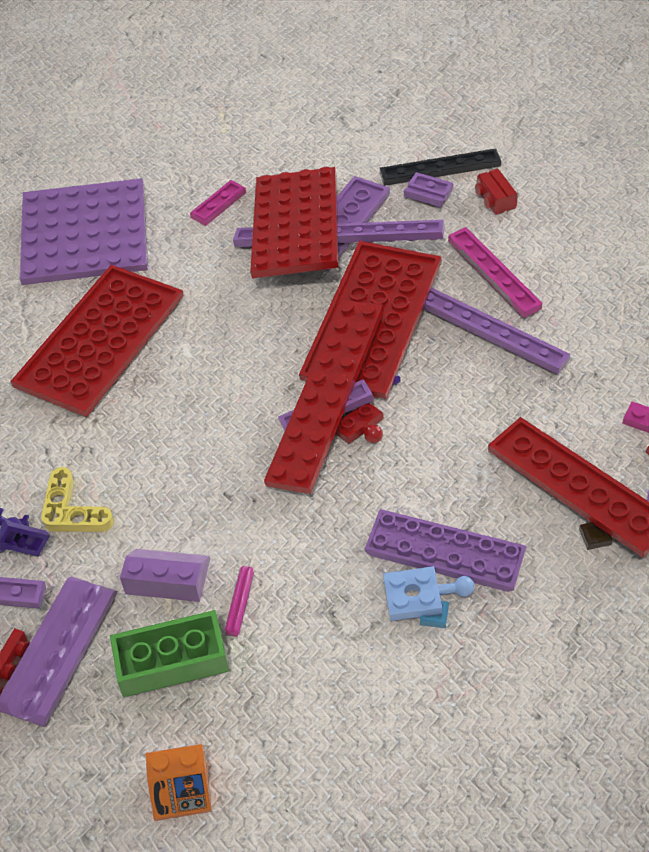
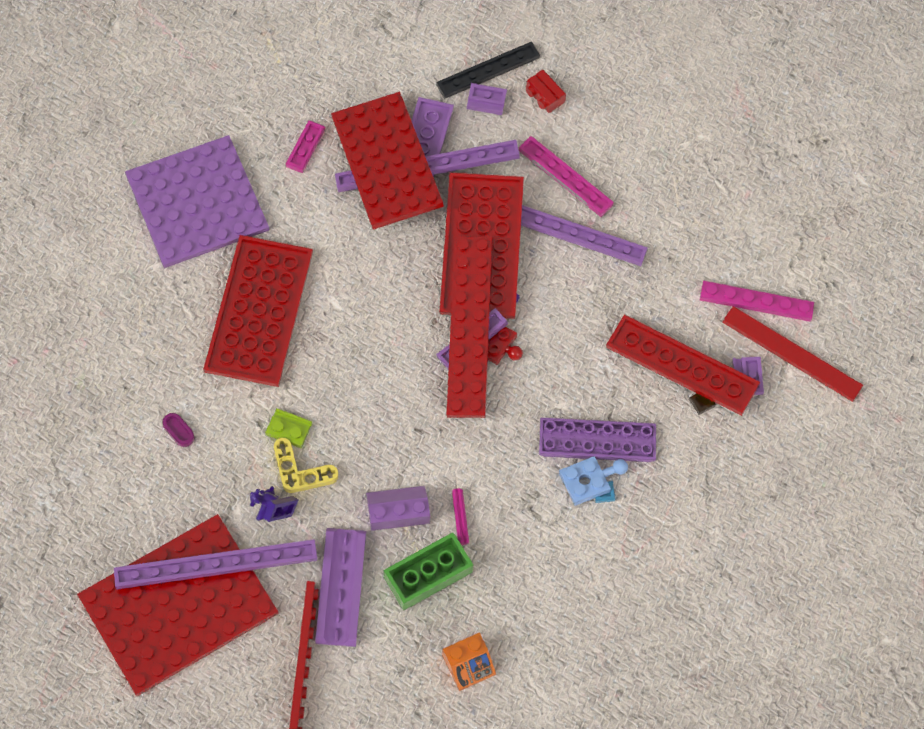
camera: 25 degrees left, 15 degrees up
none -> lime plate [265,408,312,449]

